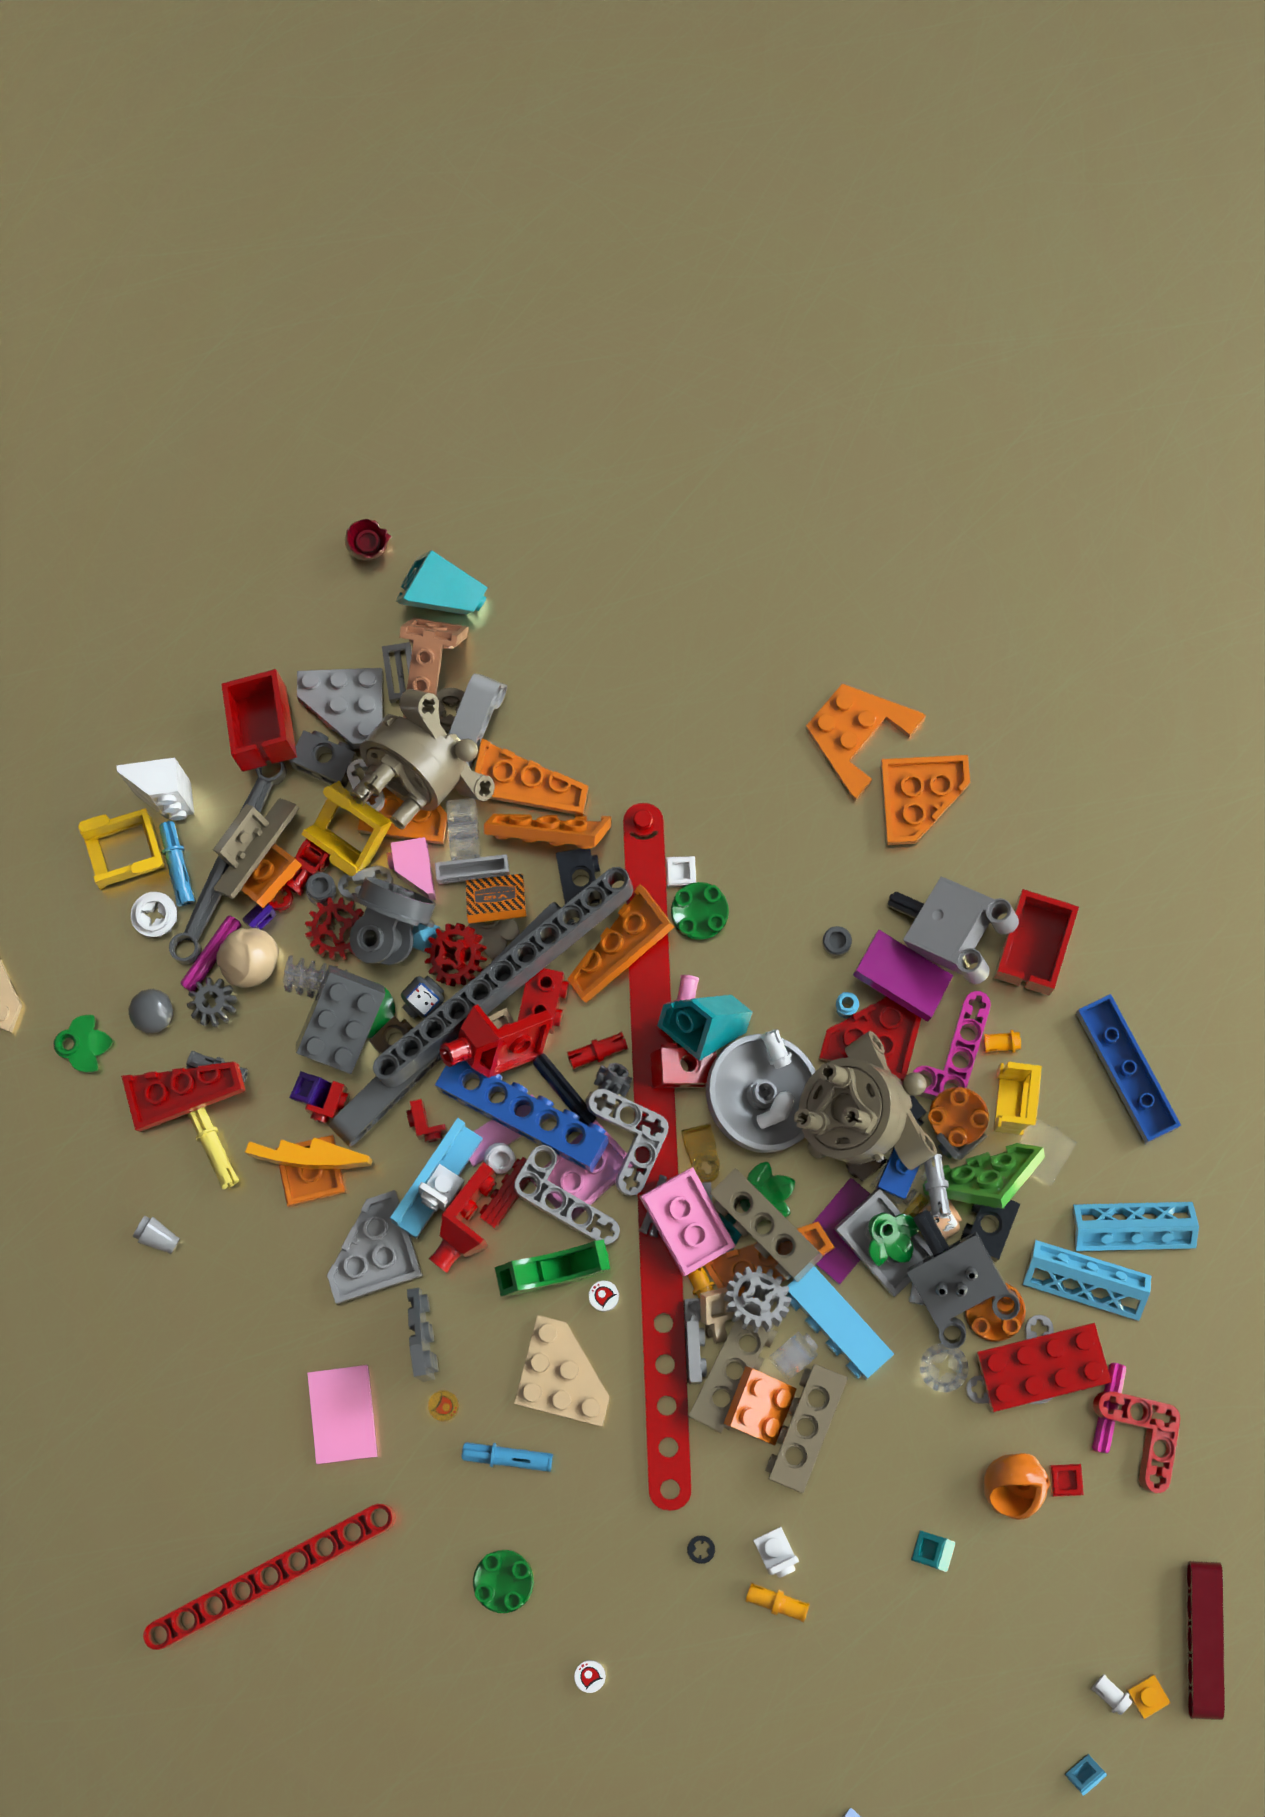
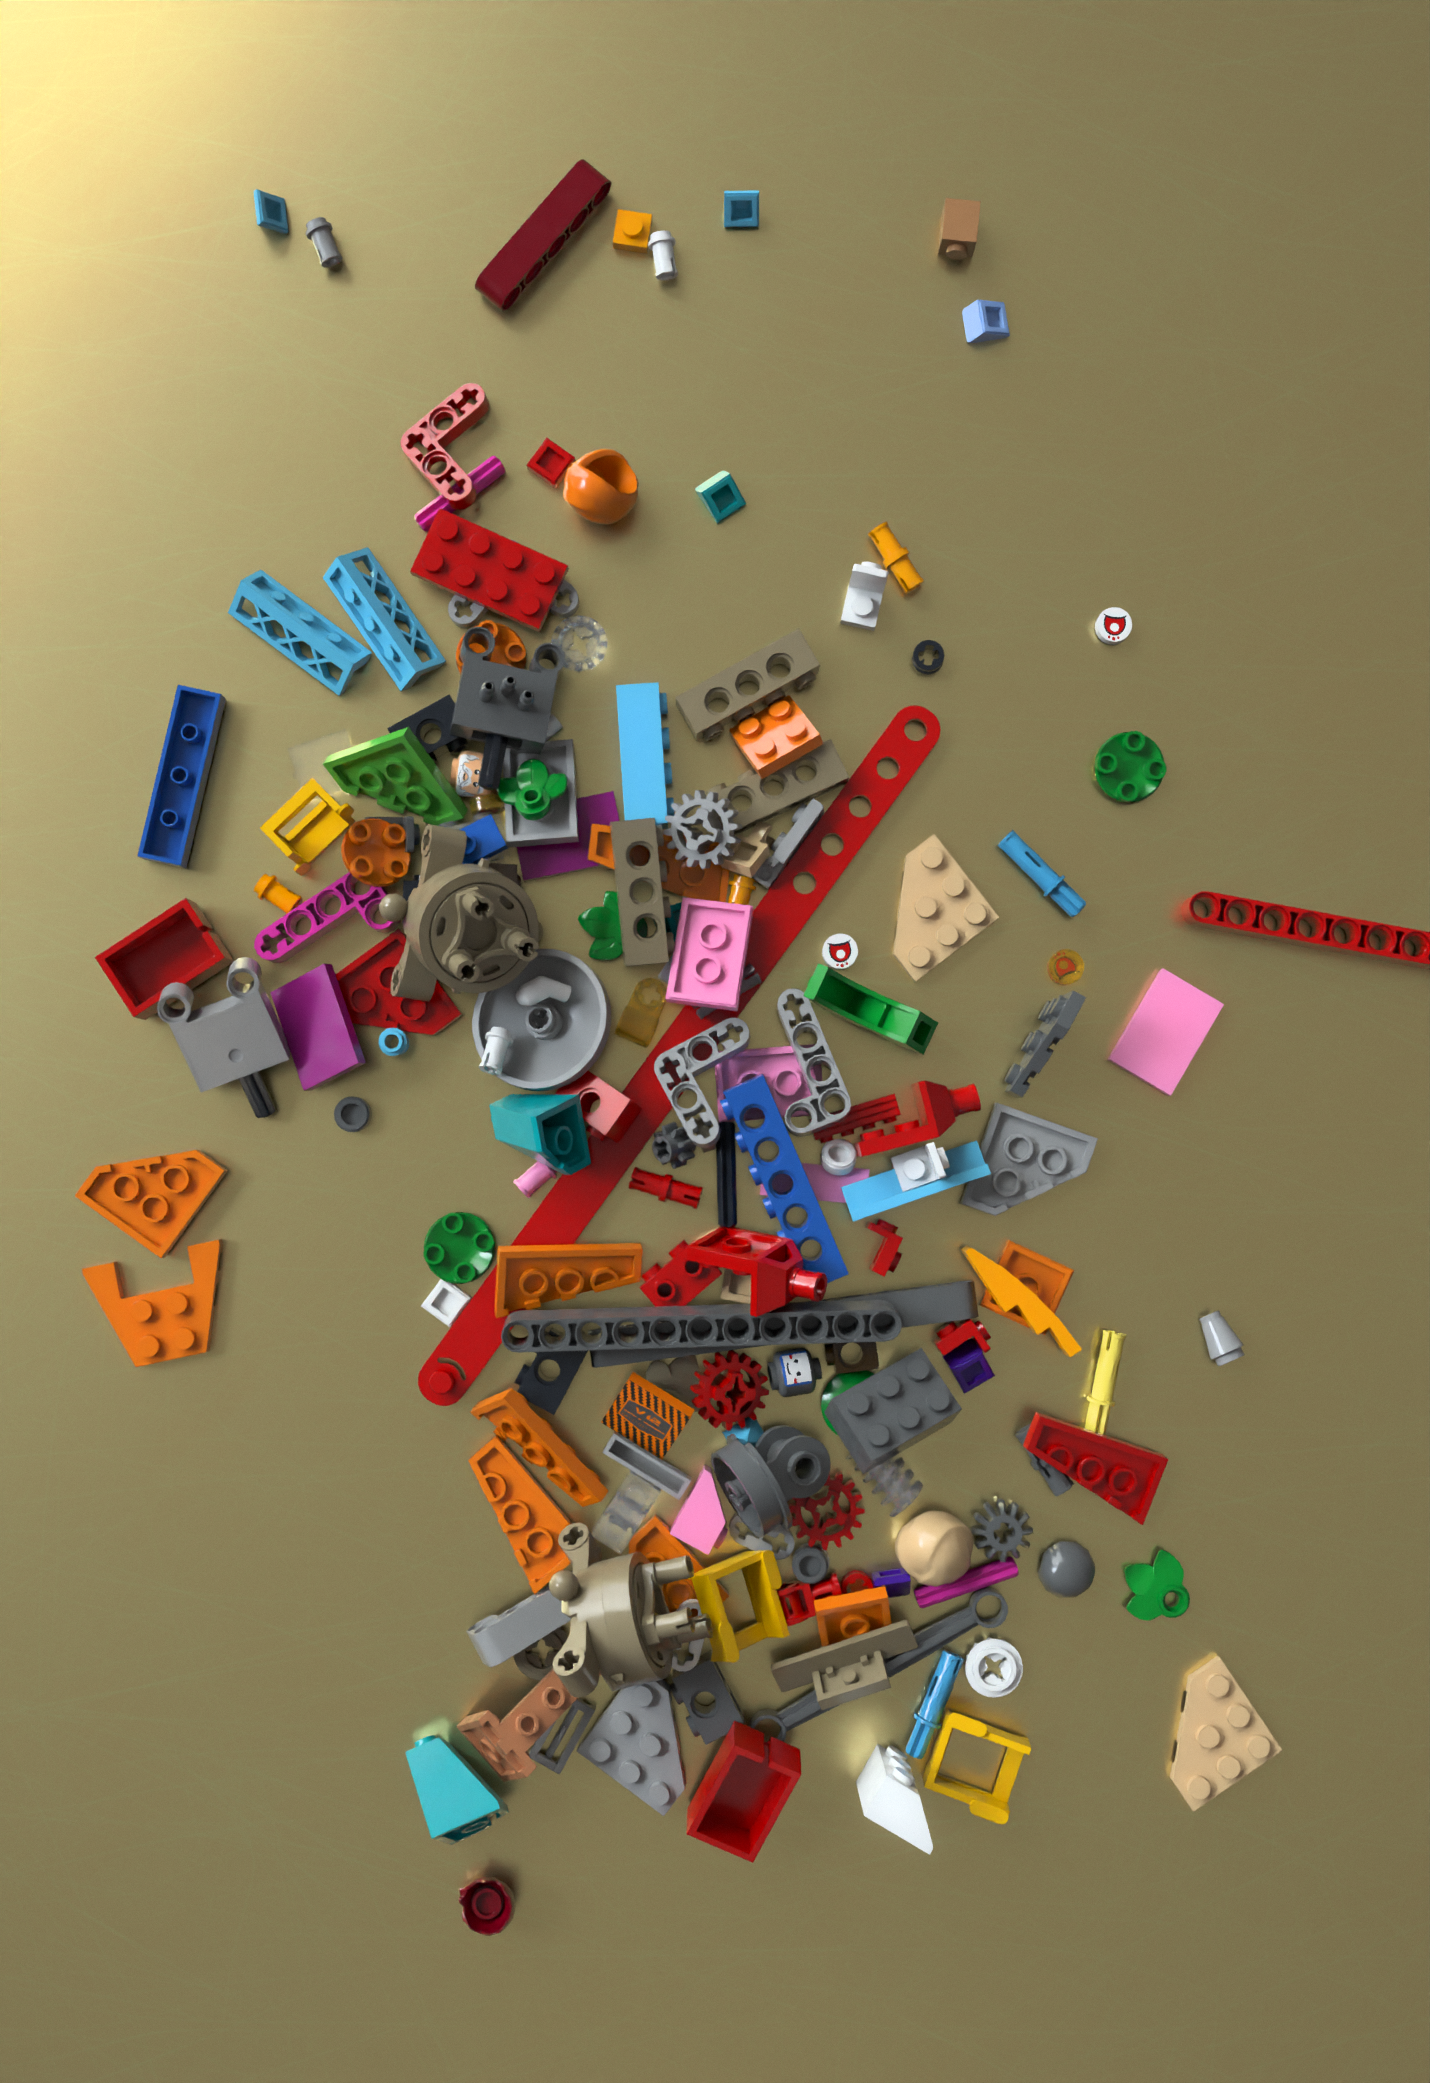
camera: 150 degrees left, 10 degrees up
clear brick [769,1331,818,1382] -> none
light grey pin [924,1154,951,1217] -> none

